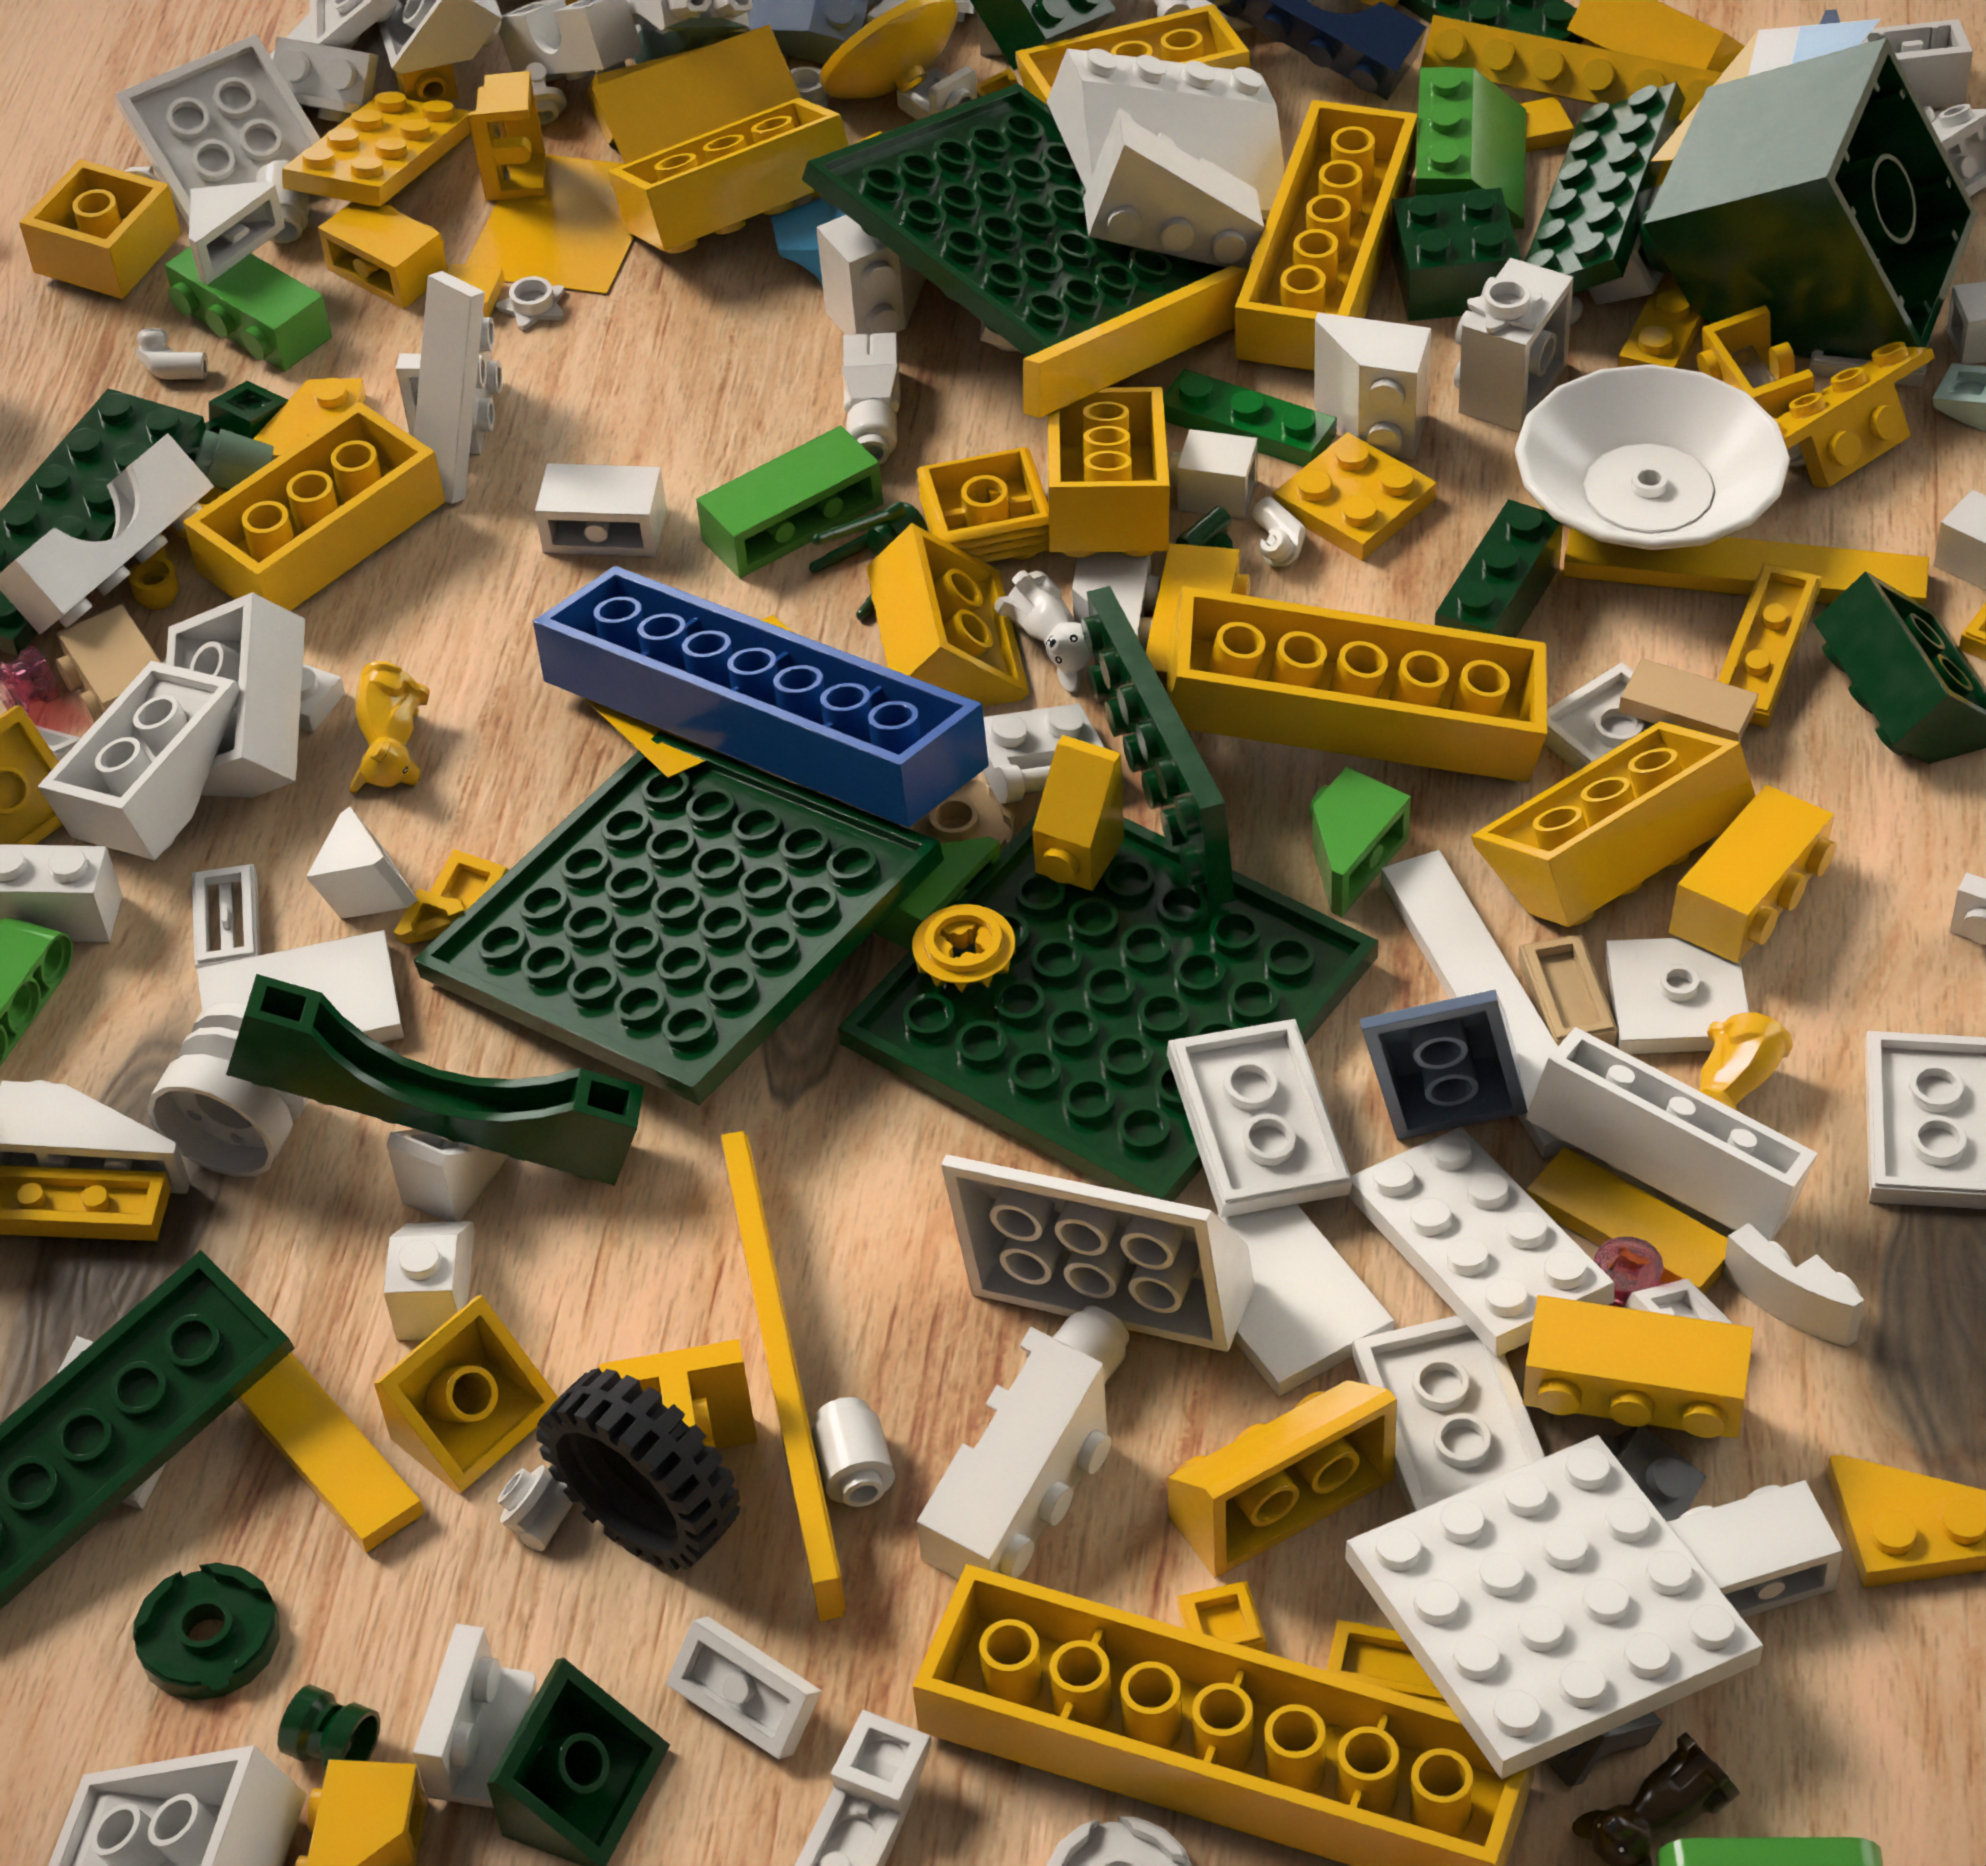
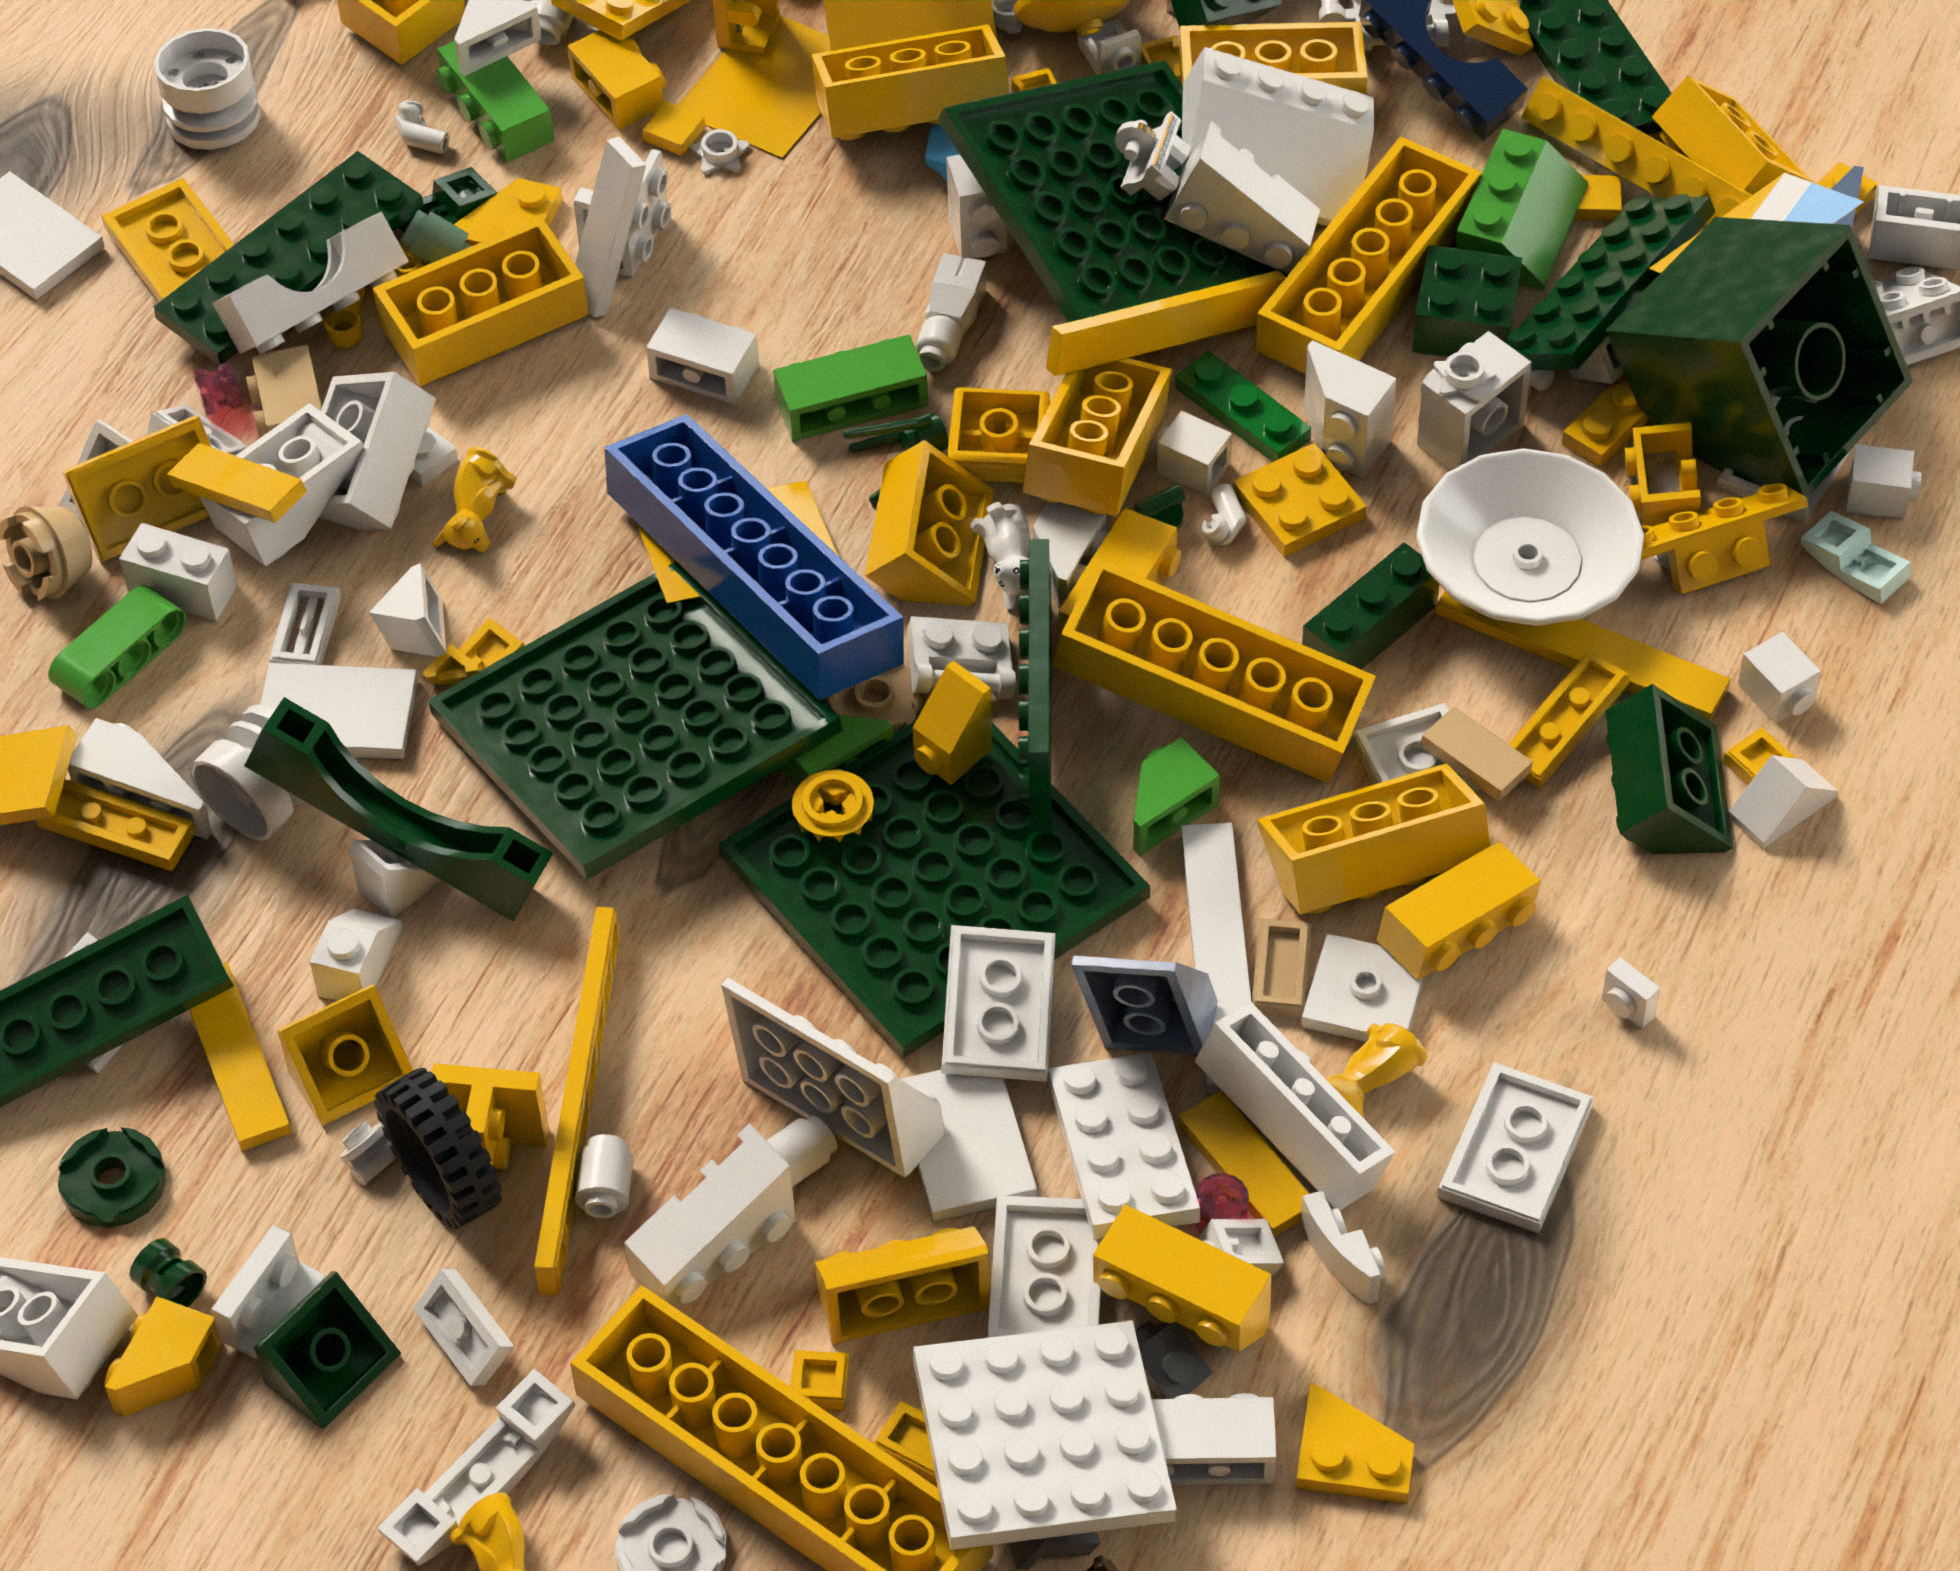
camera: 15 degrees right, 5 degrees up
none -> yellow tile [167,443,307,523]
none -> white hips [1115,111,1191,201]

